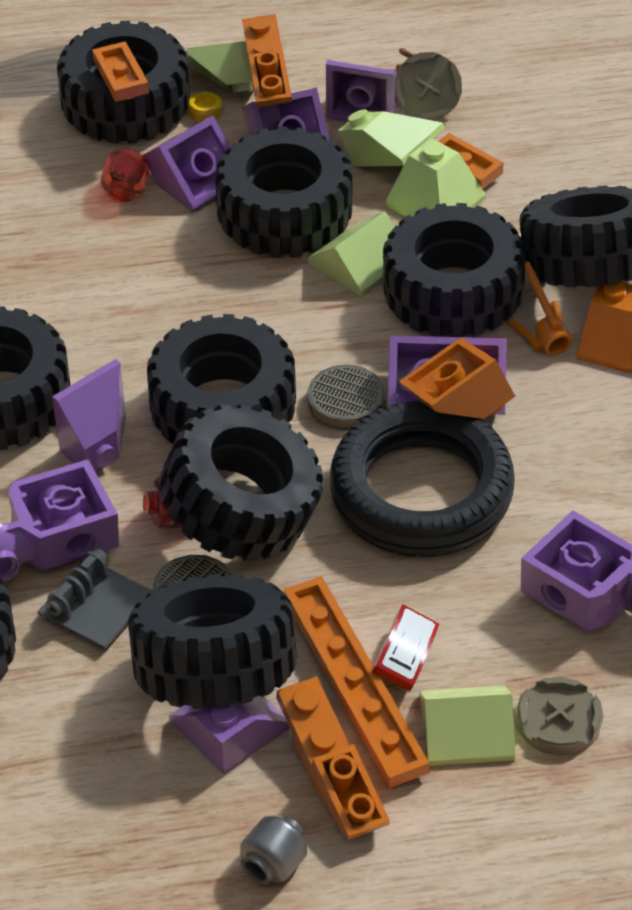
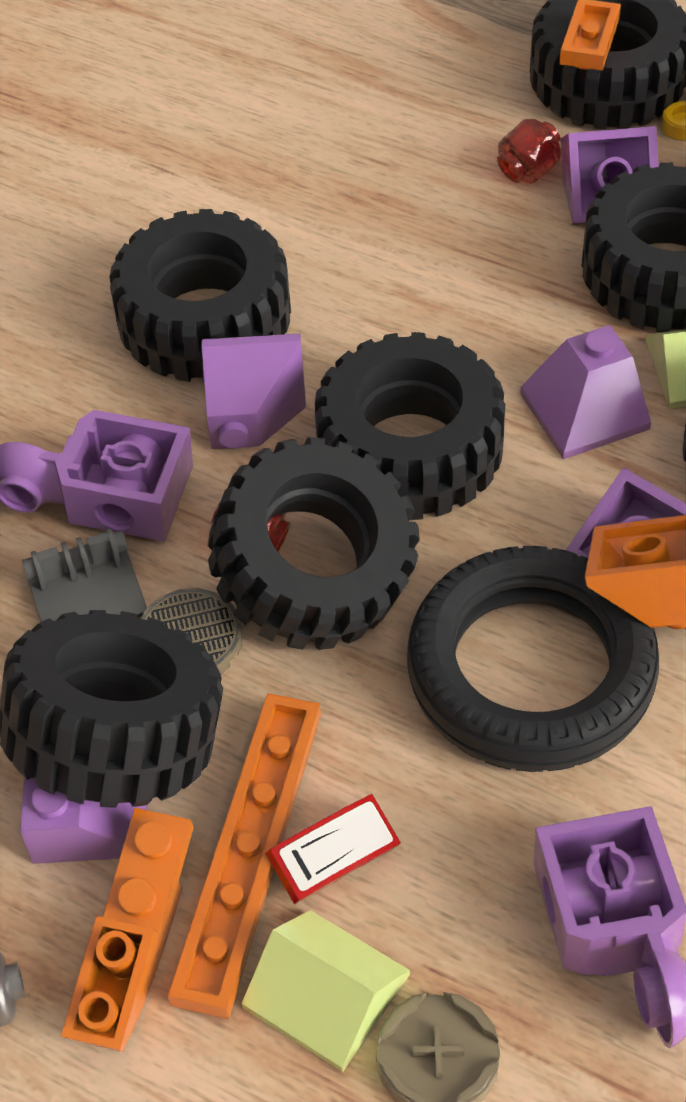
camera: 40 degrees right, 5 degrees up
tile [308,364,385,429] -> none
none -> medium lavender slope [520,325,651,459]

